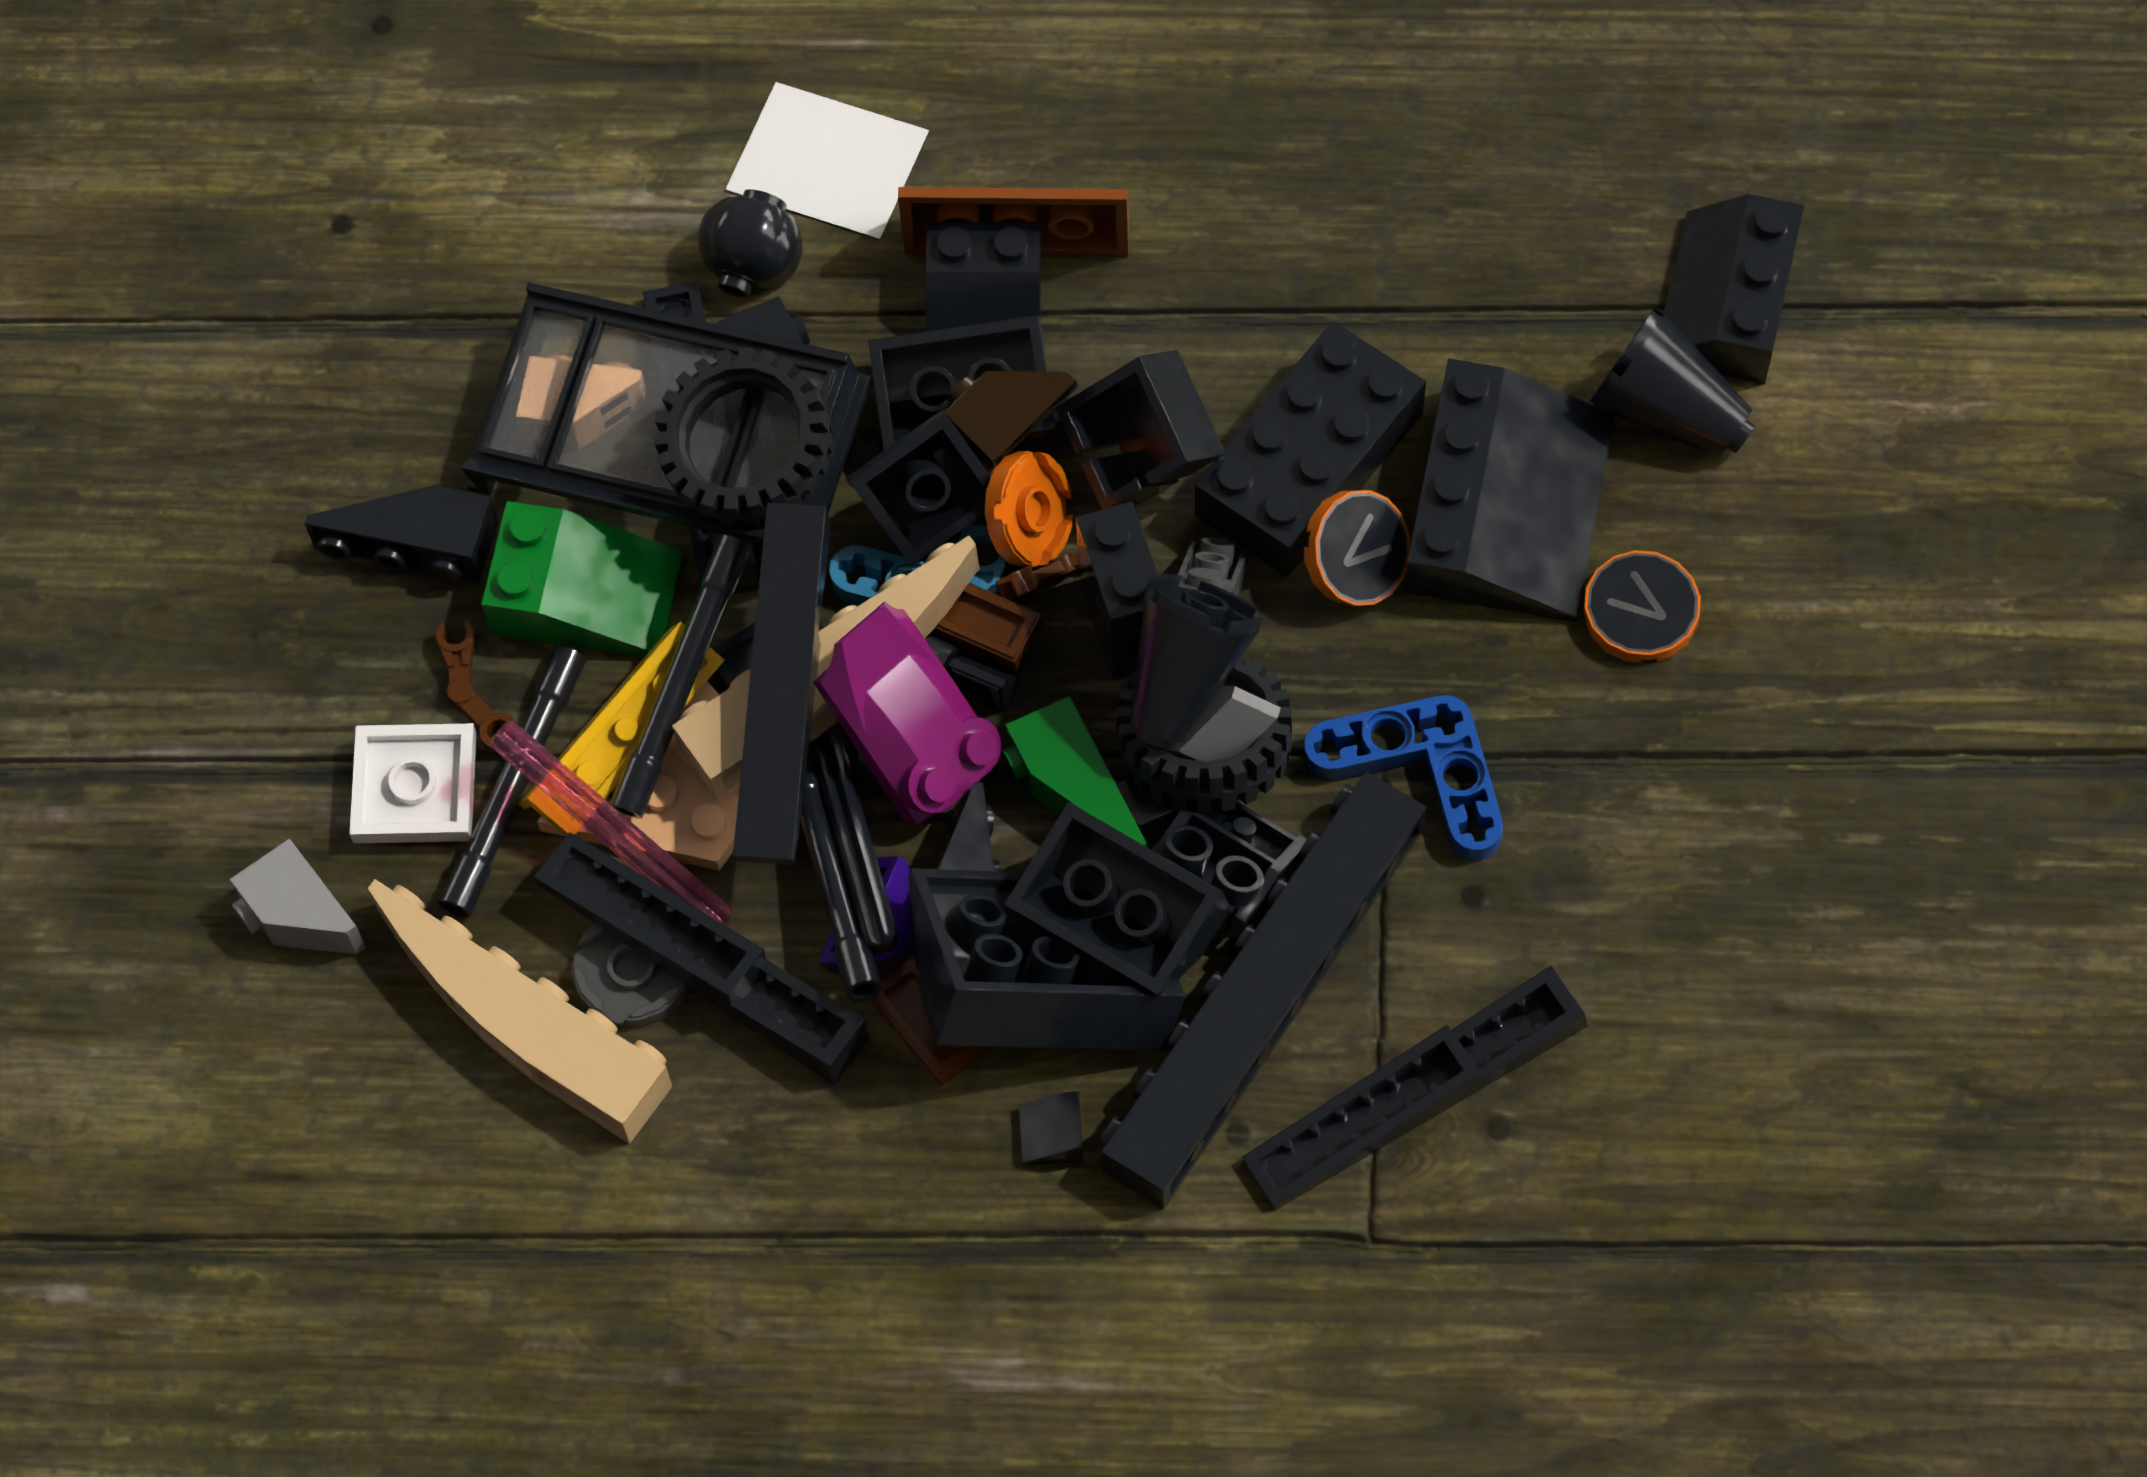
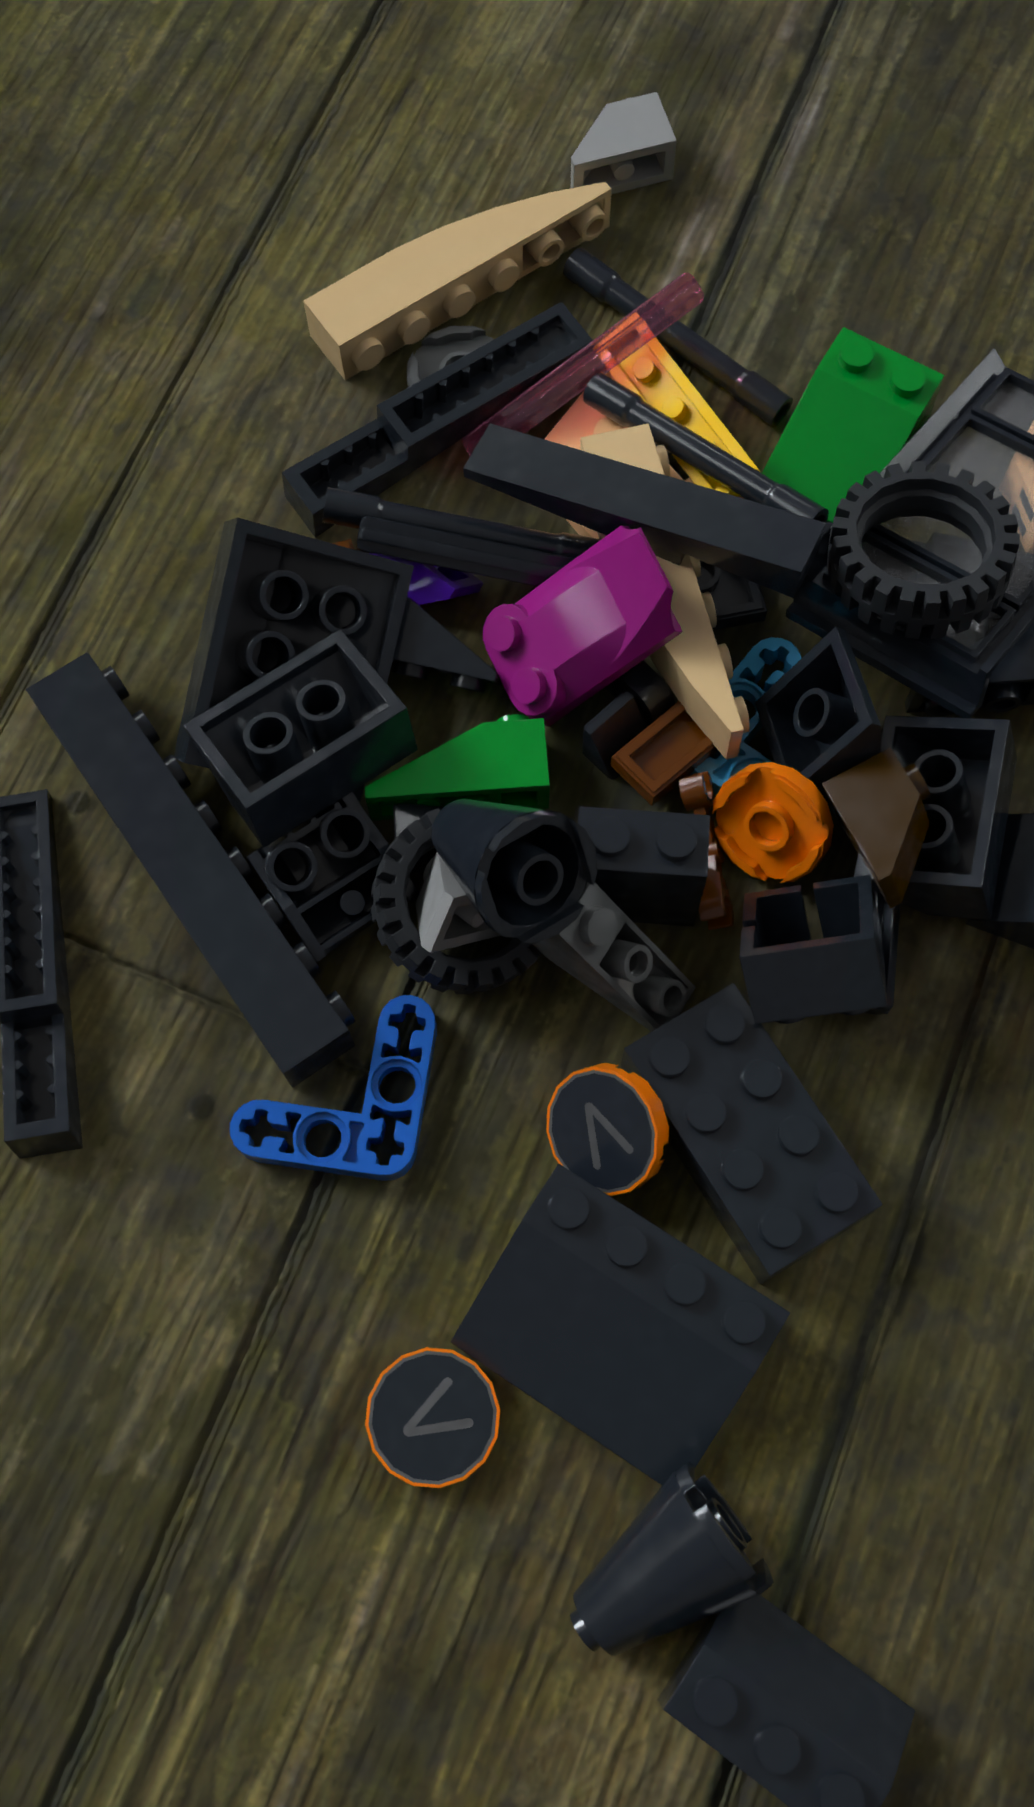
camera: 110 degrees right, 5 degrees up
black slope [304,485,498,583] -> none
white plate [350,723,477,843] -> none
reddish brown piece [436,619,519,757] -> none
black slope [1019,1091,1083,1165] -> none

